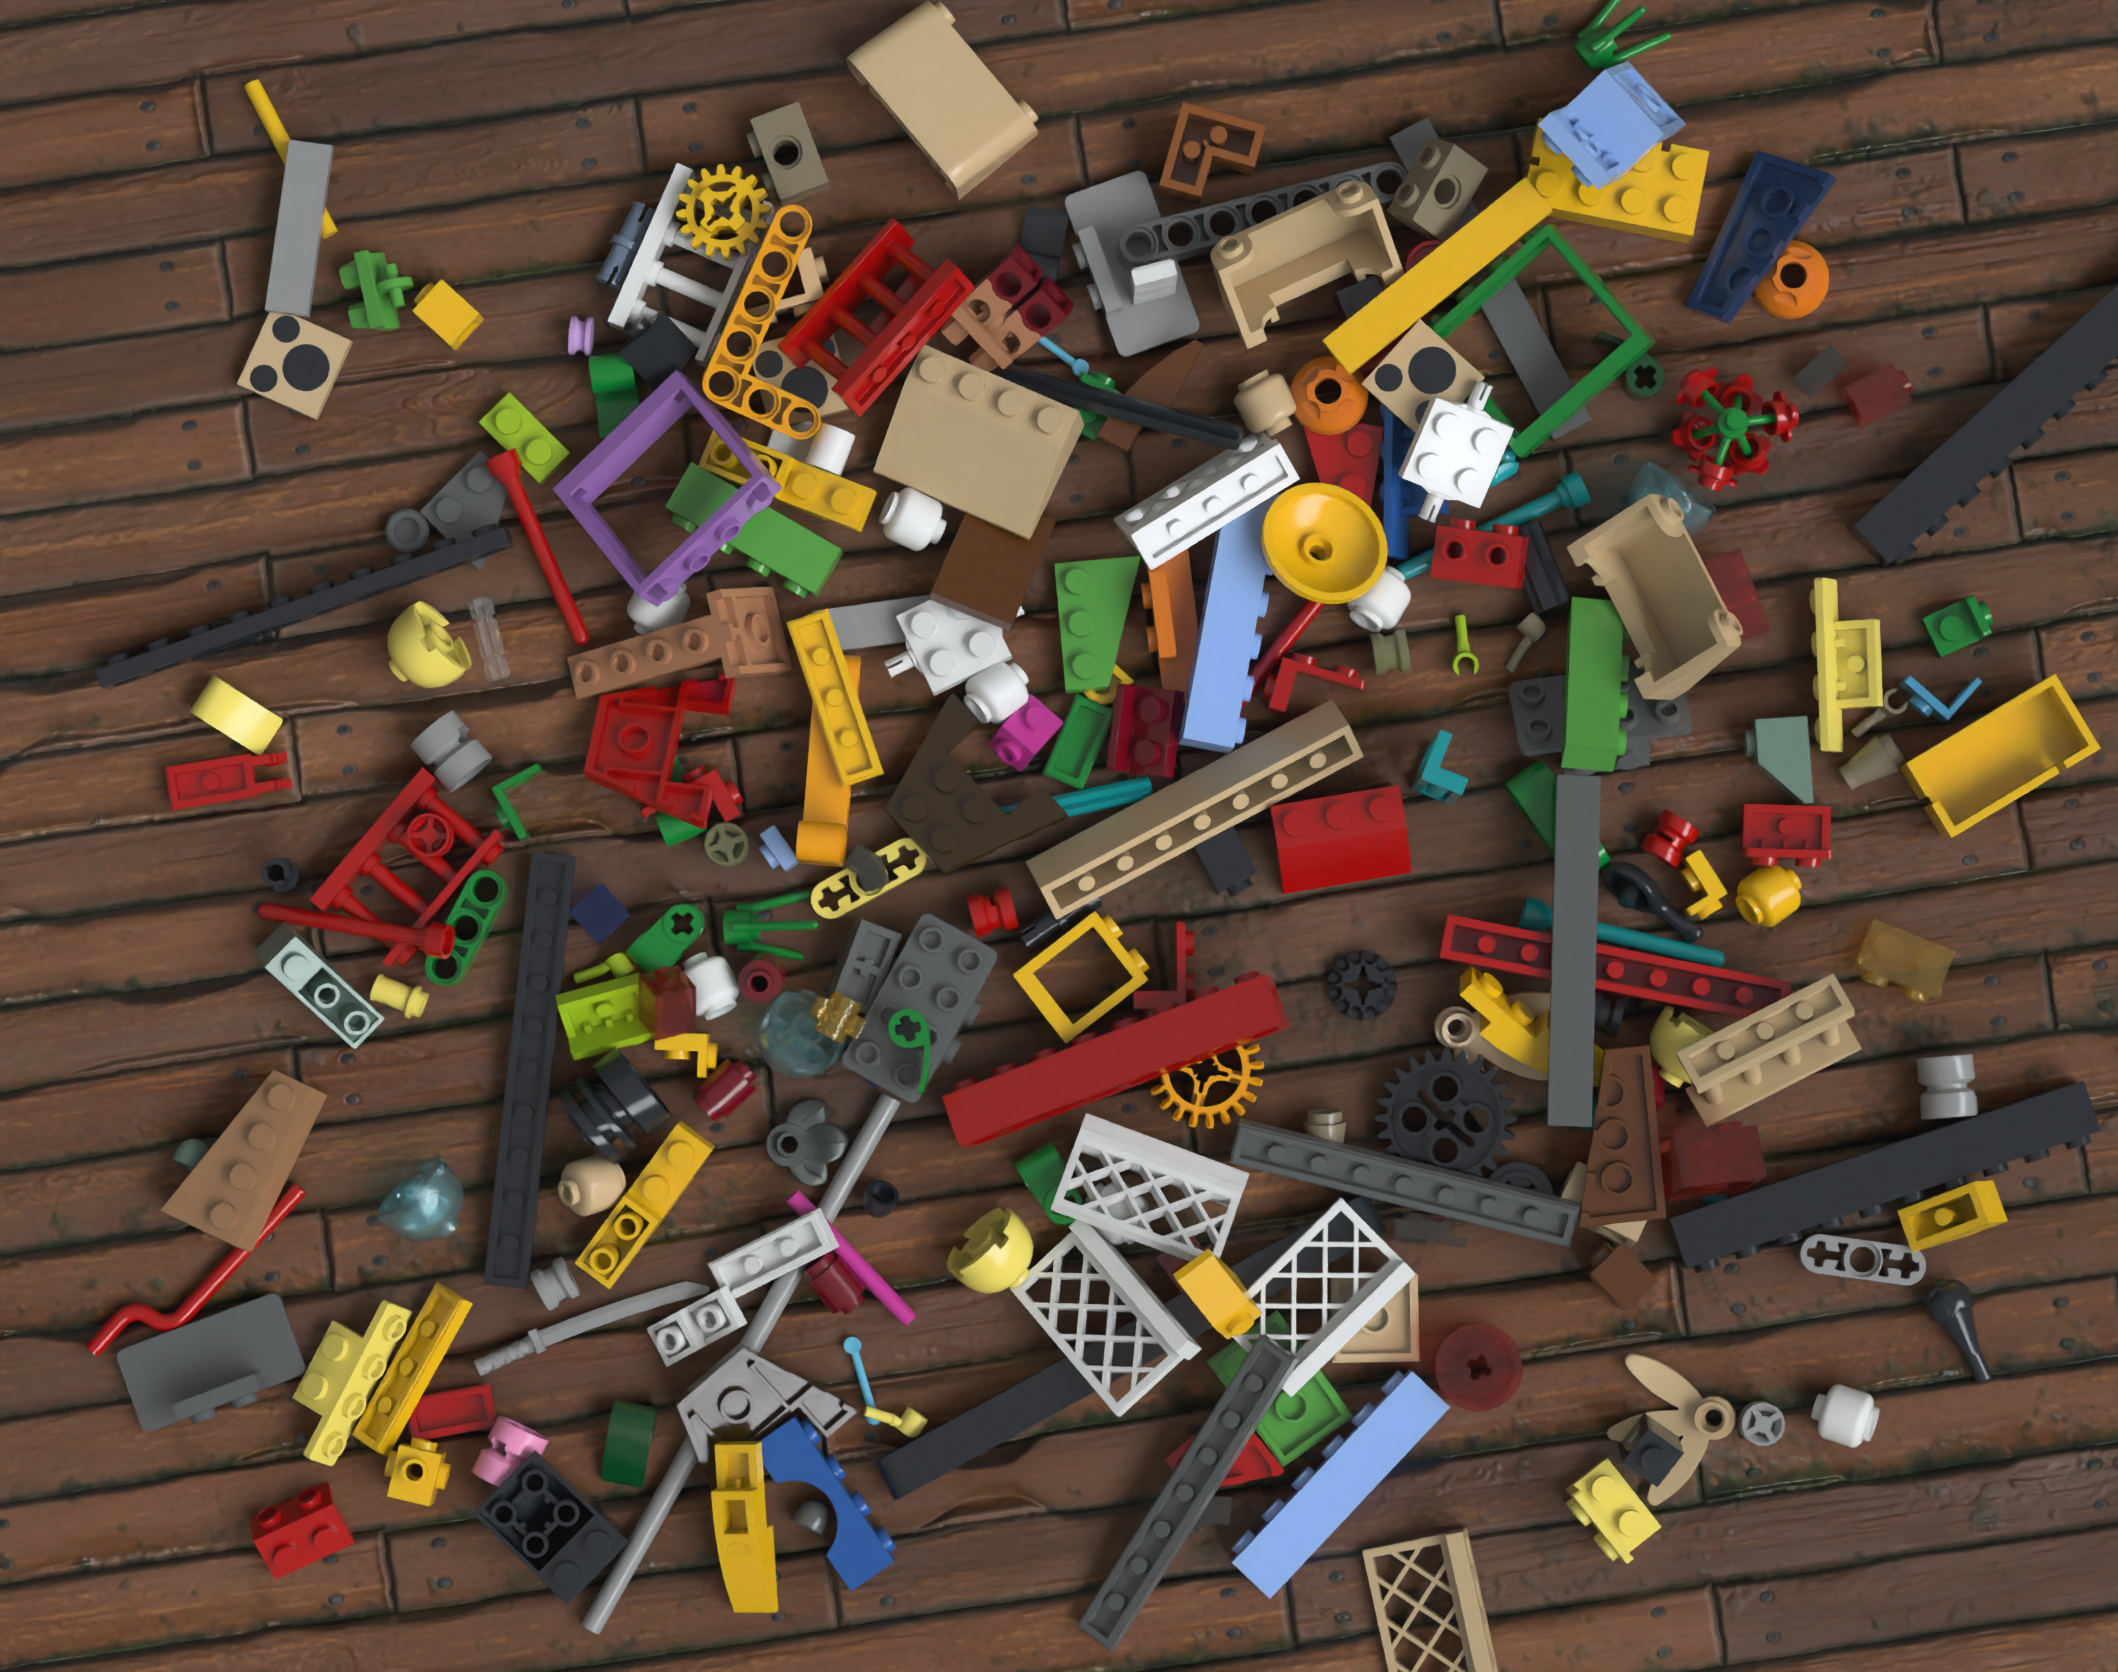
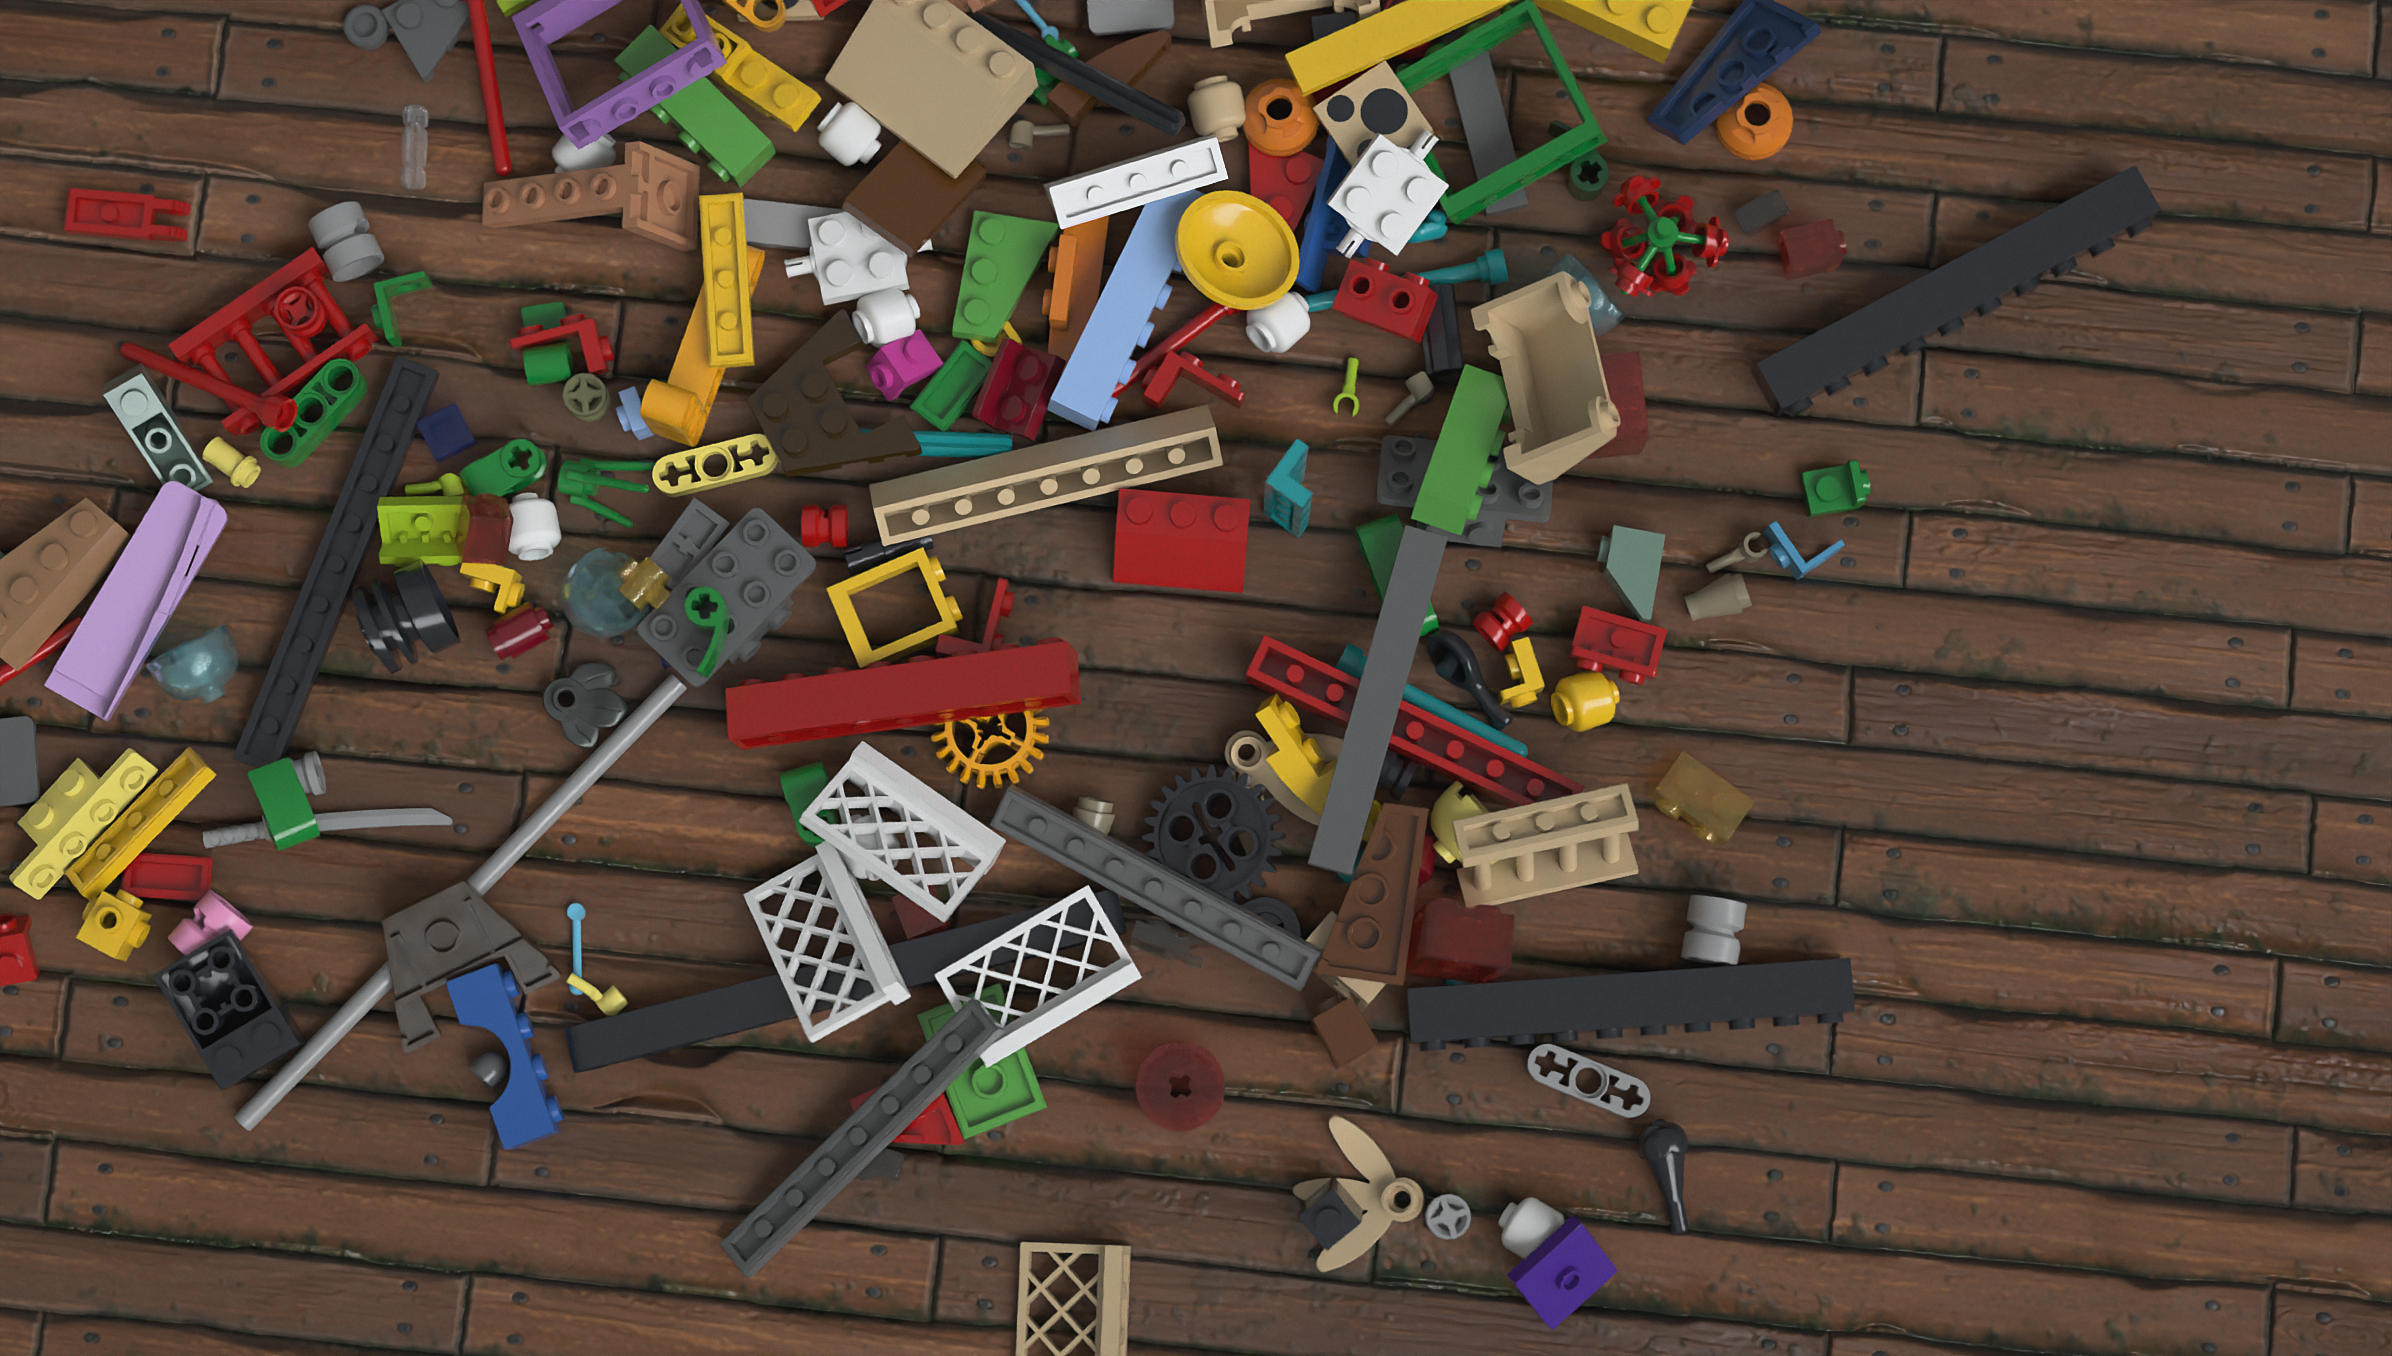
camera: 10 degrees right, 5 degrees down
black plate [95,523,515,690] -> none
light yellow panel [190,675,283,755] -> none
black pin [261,857,302,892] -> none
light yellow cylinder [387,601,472,688] -> none
tan head [558,1154,626,1216] -> none
yellow slope [575,1121,715,1289] -> none
red wing [584,673,737,829] -> none
dark green panel [601,1399,658,1488] -> none
white slope [647,1285,747,1367] -> none
white tile [708,1208,840,1299] -> none
yellow slope [711,1441,778,1613] -> none
dark red brick [738,952,786,1003] -> none
white panel [767,421,855,477] -> none
dark pink bar [786,1189,917,1327] -> none
dark red brick [802,1251,866,1315] -> none
clear smoke piece [843,843,891,893] -> none
black hinge [862,1180,899,1218] -> none
light yellow cylinder [947,1207,1034,1294] -> none
yellow slope [1173,1248,1262,1340] -> none
black brick [1194,827,1257,897] -> none
light blue brick [1231,1369,1450,1599] -> none
black gear [1328,951,1398,1020] -> none
tan tile [1330,1274,1419,1363] -> none
olive wheel [1370,629,1411,676] -> none
light yellow bracket [1565,1457,1661,1564] -> none
light yellow bracket [1810,577,1883,753] -> none
yellow slope [1897,1180,2008,1252] -> none
yellow piece [1899,674,2101,841] -> none
none -> lavender piece [44,481,228,721]
none -> green panel [247,758,320,852]
none -> dark tan hand [1009,121,1070,150]
none -> dark purple plate [1507,1215,1618,1330]

